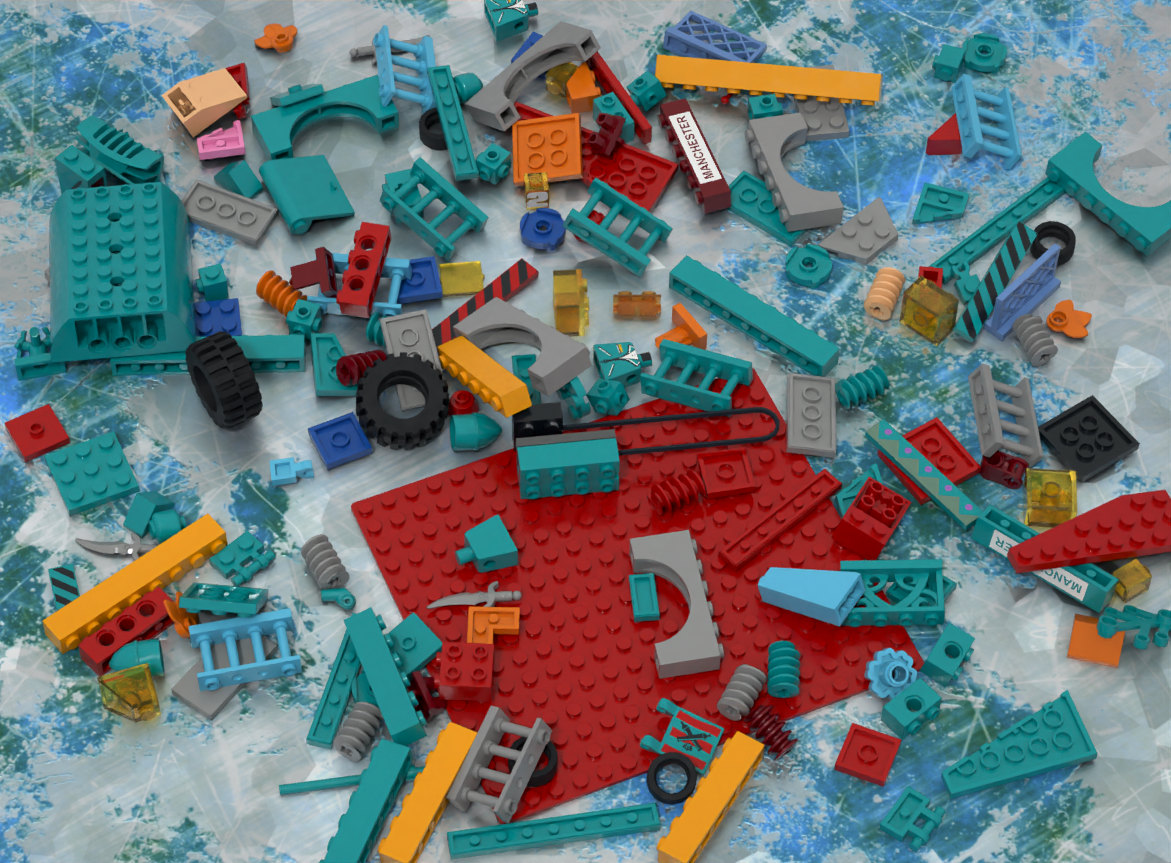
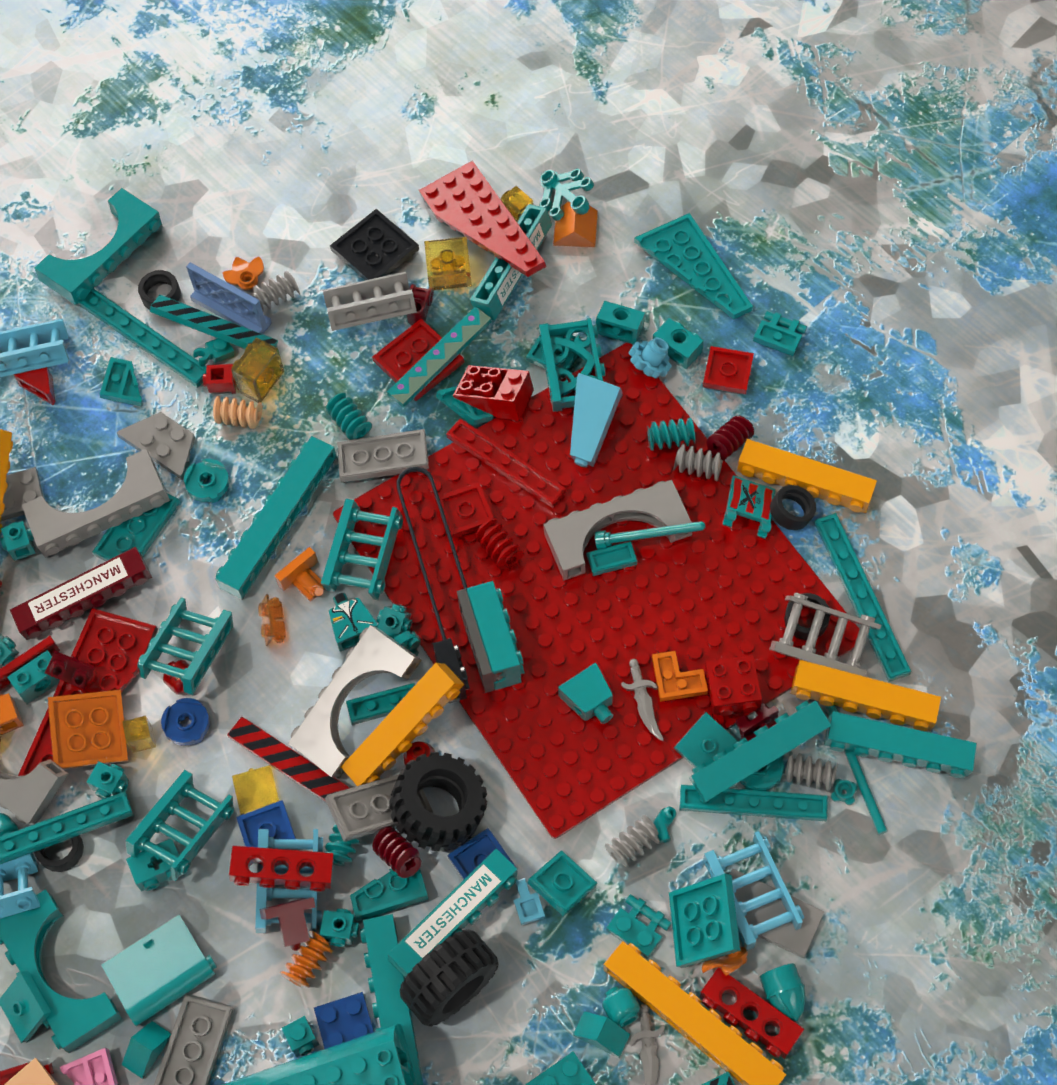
camera: 95 degrees left, 10 degrees up
clear yellow slope [97,663,161,722] -> none
teal helmet [449,412,502,451] -> none
clear yellow brick [553,269,589,337] -> none
none -> brick [388,849,518,977]
none -> teal plate [527,850,597,917]
none -> teal piece [595,521,706,550]
none -> teal plate [831,779,858,805]

